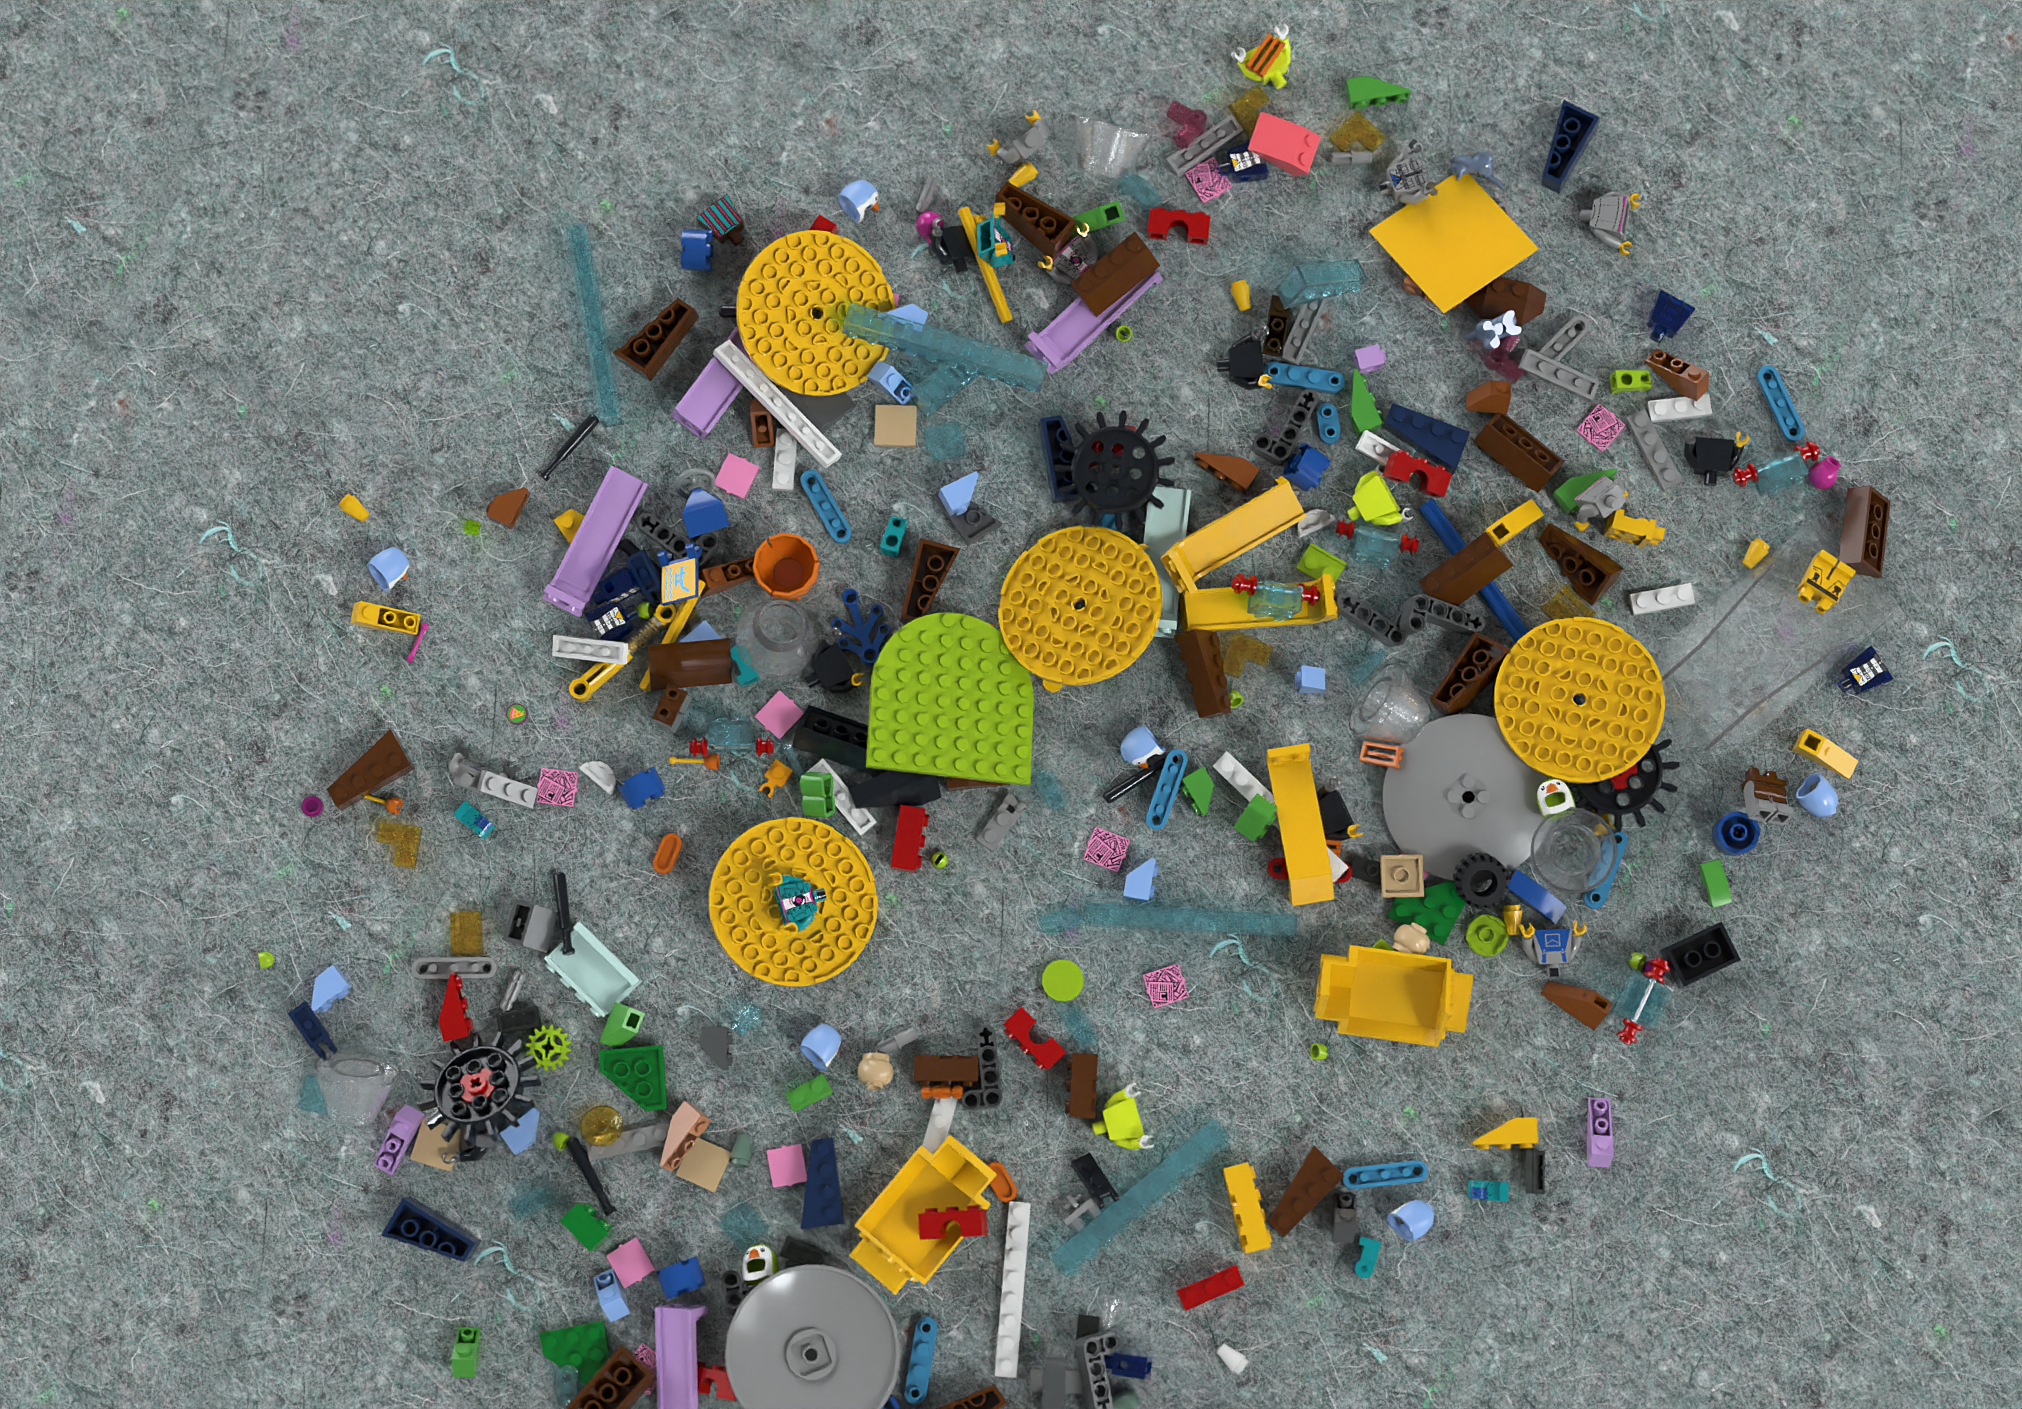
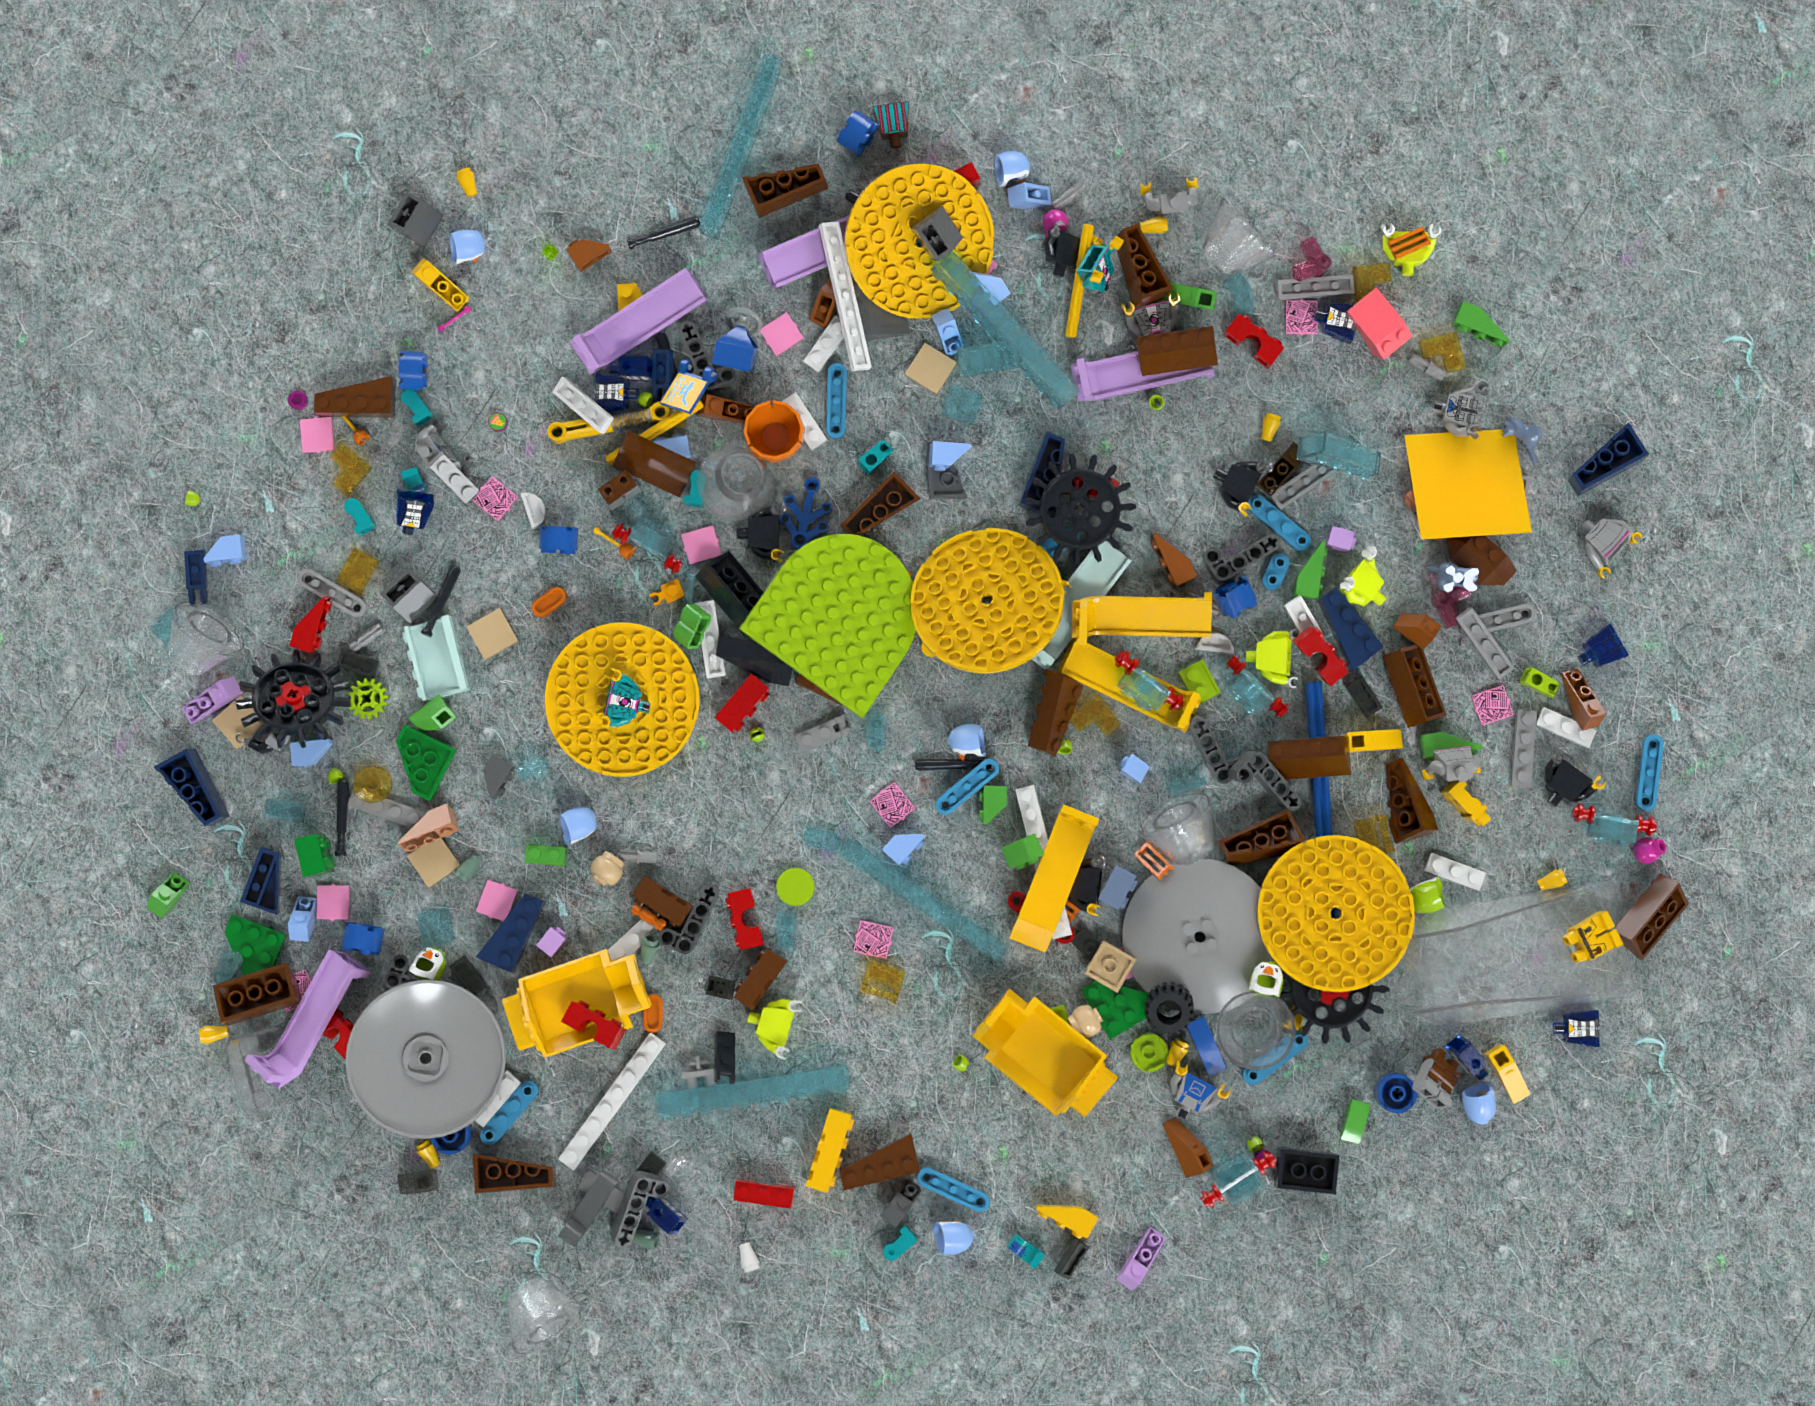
camera: 30 degrees right, 5 degrees up
none -> dark blue wedge [240,846,281,915]
none -> bright pink piece [300,416,335,453]
none -> teal leg [344,498,377,537]
none -> dark grey slope [388,191,444,248]
none -> clear blue torso [396,489,434,535]
none -> blue brick [399,351,428,390]
none -> teal leg [401,389,434,427]
none -> tan tile [467,608,519,660]
none -> white plate [475,1070,522,1128]
none -> lavender brick [536,926,568,957]
none -> sand green cone [640,934,660,964]
none -> pearl dark grey plate [706,975,736,1000]
none -> white plate [781,392,827,451]
none -> clear yellow plate [859,960,906,1004]
none -> dark grey slope [911,206,963,262]
none -> light blue slope [1007,182,1051,209]
none -> sand blue slope [1098,865,1138,911]
none -> neon yellow torso [1338,546,1386,606]
none -> pearl dark grey plate [1345,676,1383,718]
none -> lime piece [1410,877,1445,914]
none -> clear blue torso [1444,1035,1488,1080]

